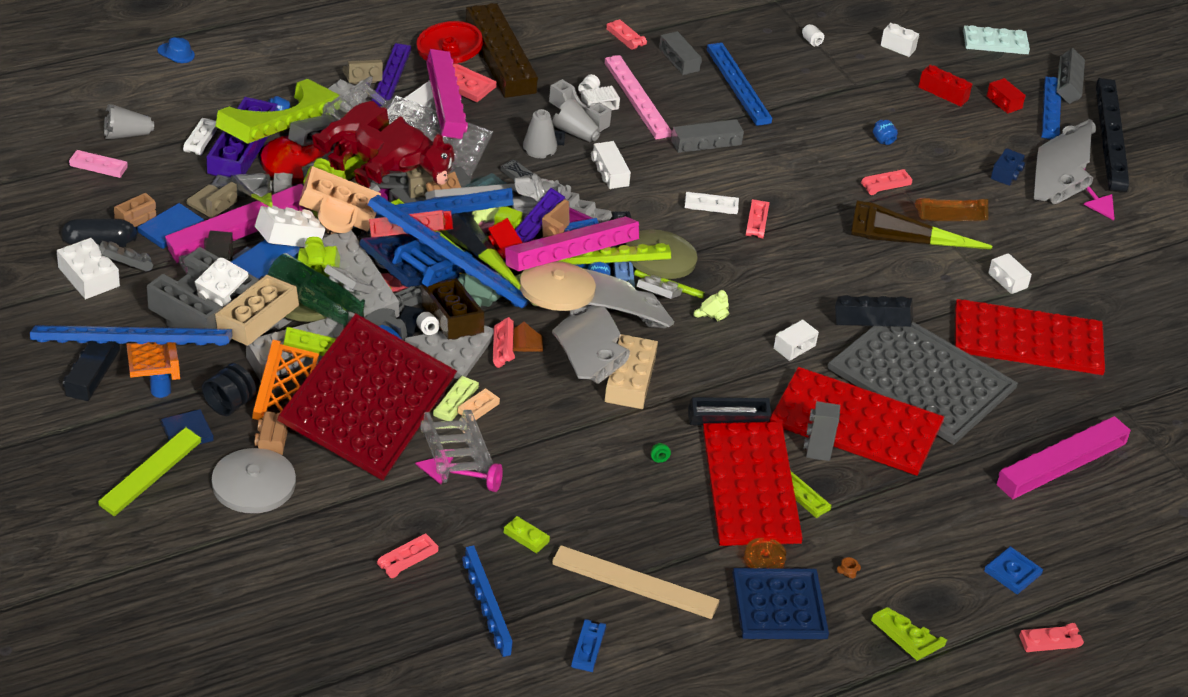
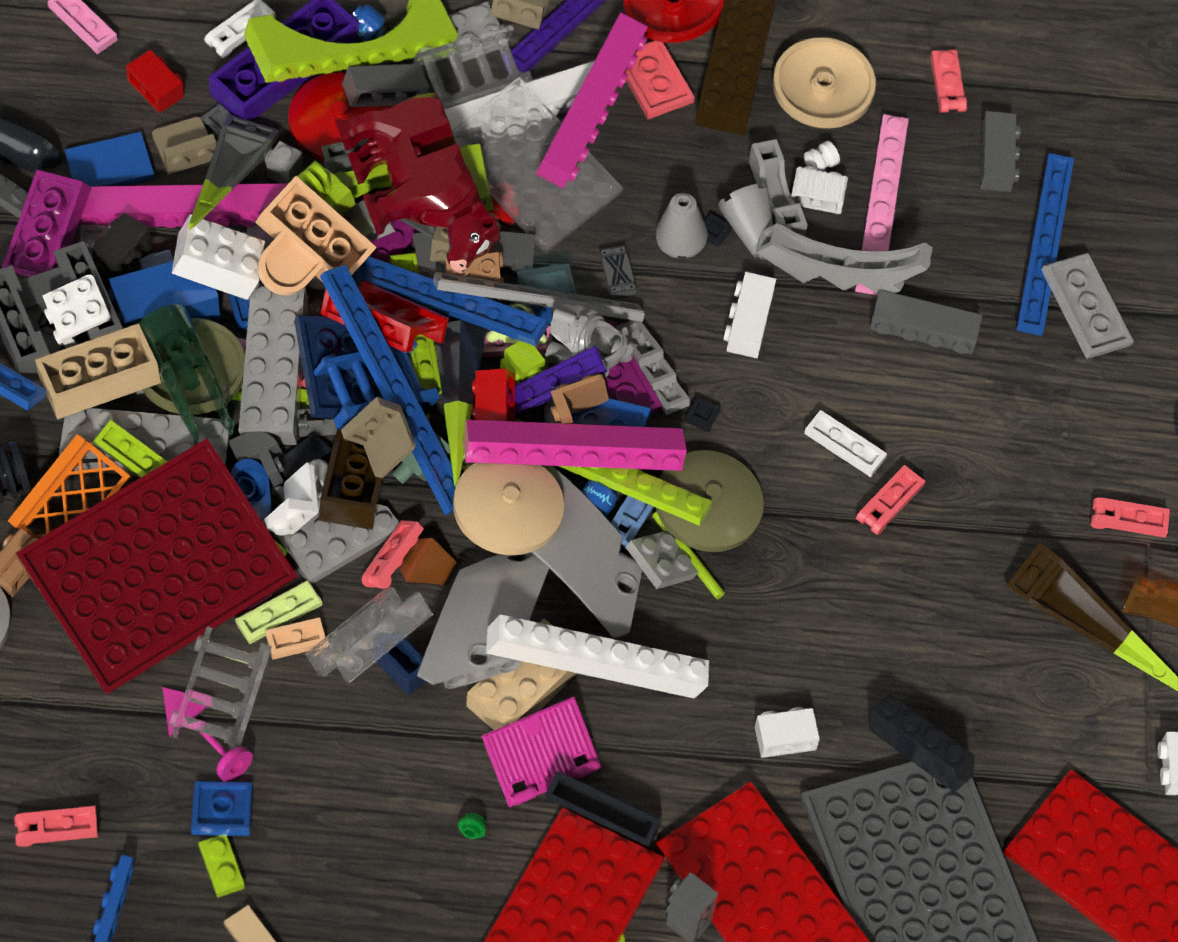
camera: 30 degrees right, 20 degrees up
medium nougat brick [114,193,156,227] -> none
lime brick [297,236,340,278] -> none
light grey plate [324,265,375,295] -> none
yellowish green rock [693,290,730,321] -> none
none -> magenta slope [2,170,91,278]
none -> red brick [126,50,184,114]
none -> blue tile [191,781,253,836]
none -> white bracket [263,463,320,535]
none -> clear fence [305,587,433,683]
none -> dark tan bracket [341,397,415,478]
none -> dark blue brick [371,627,426,696]
none -> dark pink window [481,697,602,807]
none -> white brick [486,614,709,698]
none -> light grey arch [756,223,933,294]
none -> tan dish [773,38,876,128]
none -> light grey tile [1041,253,1134,359]

